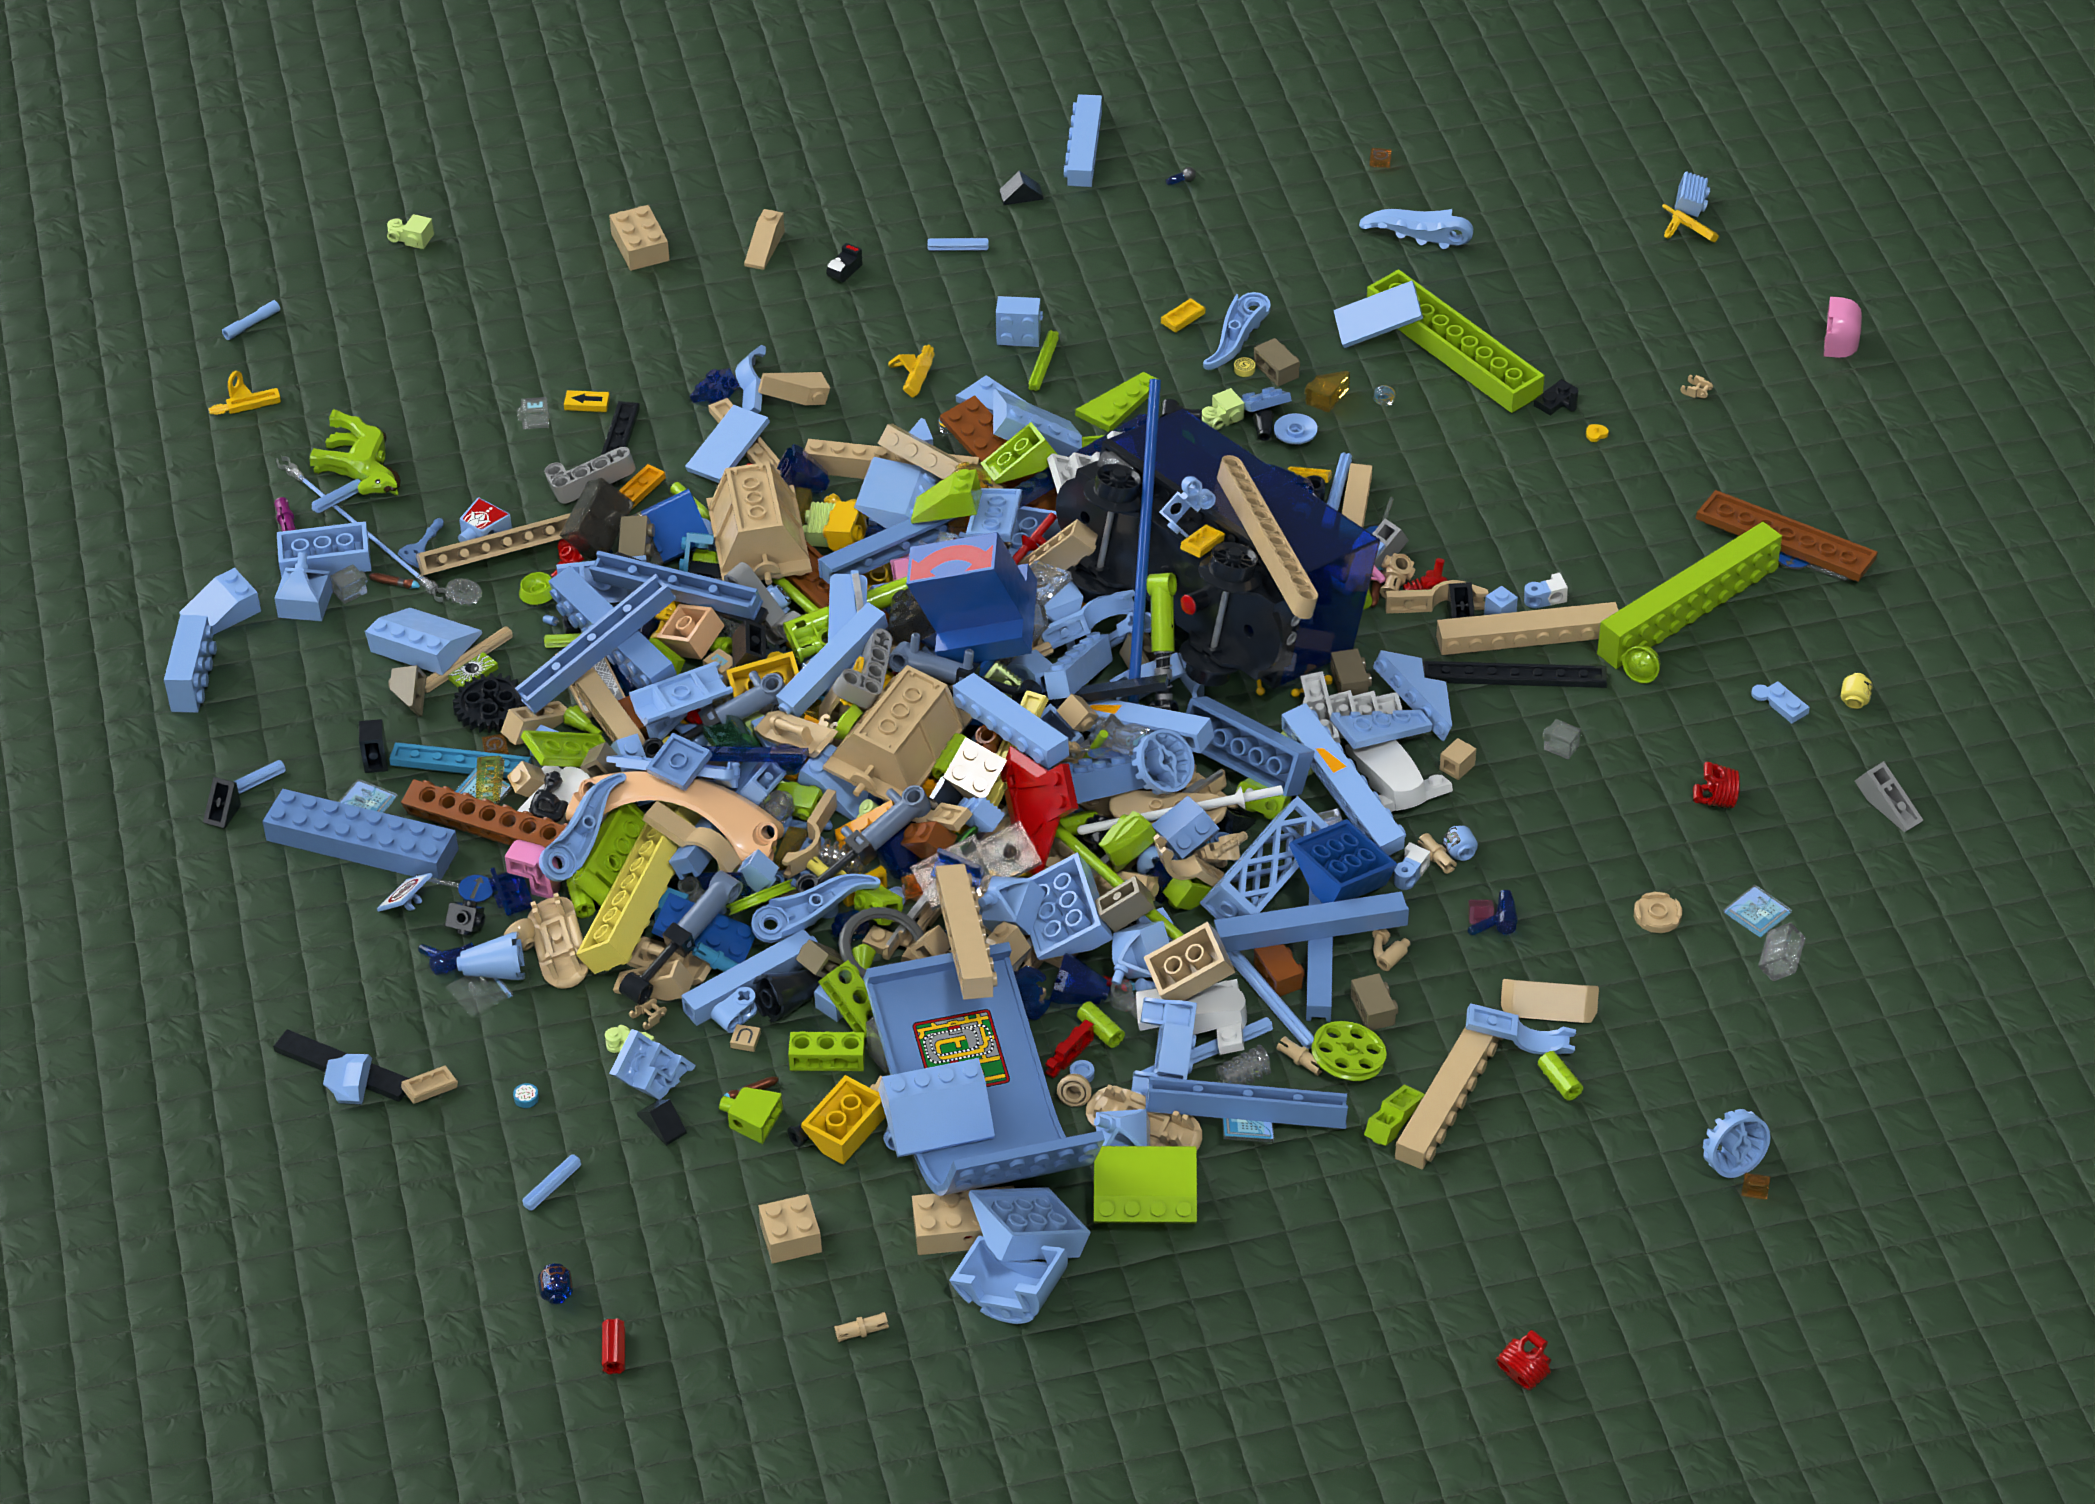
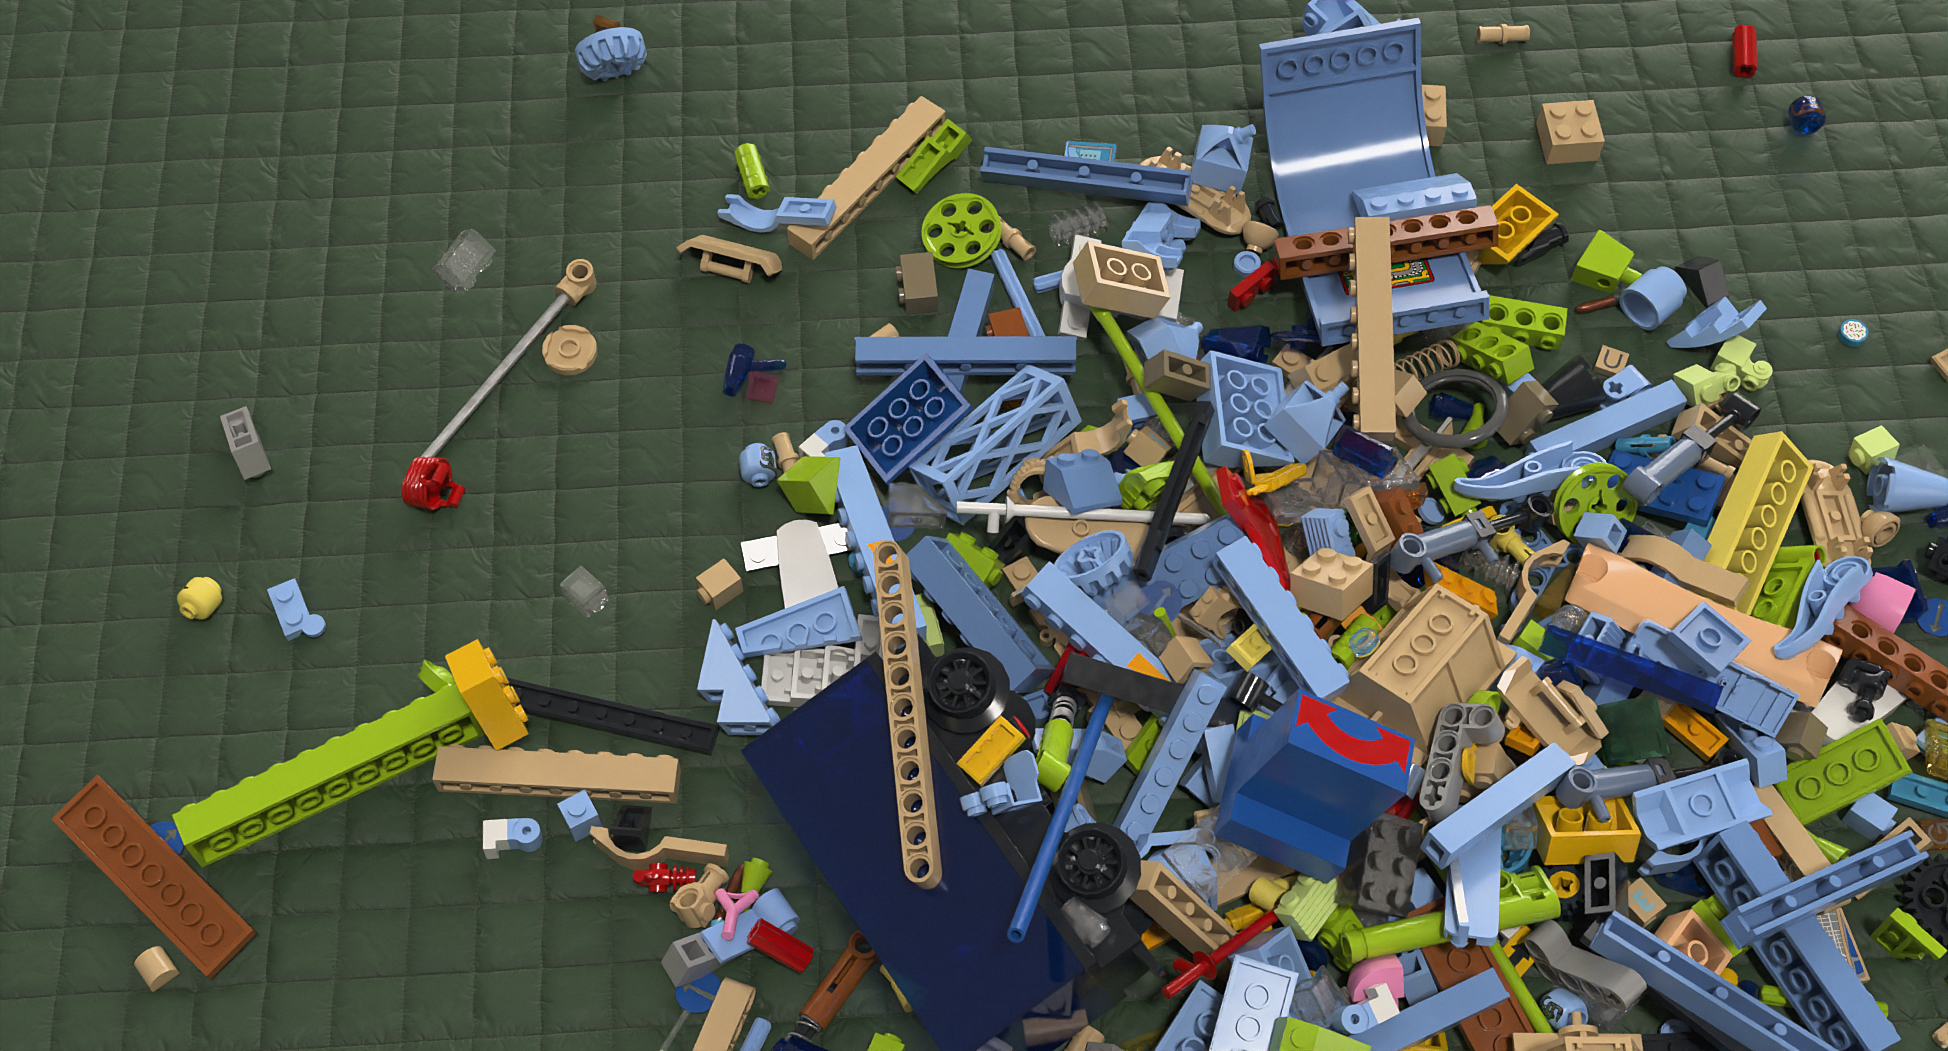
camera: 170 degrees left, 15 degrees up
light blue axle [522,1154,581,1211] -> none
lime axle [1077,1001,1125,1048] -> none
lime slope [1094,1146,1197,1224] -> none
clear piece [1723,885,1792,938] -> none
none -> tan brick [134,946,180,992]
none -> flat silver piece [421,259,597,458]
none -> yellow brick [445,639,529,751]
none -> lime slope [777,456,841,515]
none -> black piece [1133,401,1215,582]
none -> yellow piece [1241,449,1307,496]
none -> black pin [1255,197,1284,230]
none -> dark orange brick [1274,205,1499,280]
none -> leg [1332,983,1400,1035]
none -> clear tile [1349,628,1381,657]
none -> tan plate [1556,680,1609,739]
none -> light blue piece [1620,267,1687,330]
none -> yellowish green brick [1673,363,1741,407]
none -> yellowish green brick [1848,425,1900,474]
none -> lime wing [1869,907,1948,960]

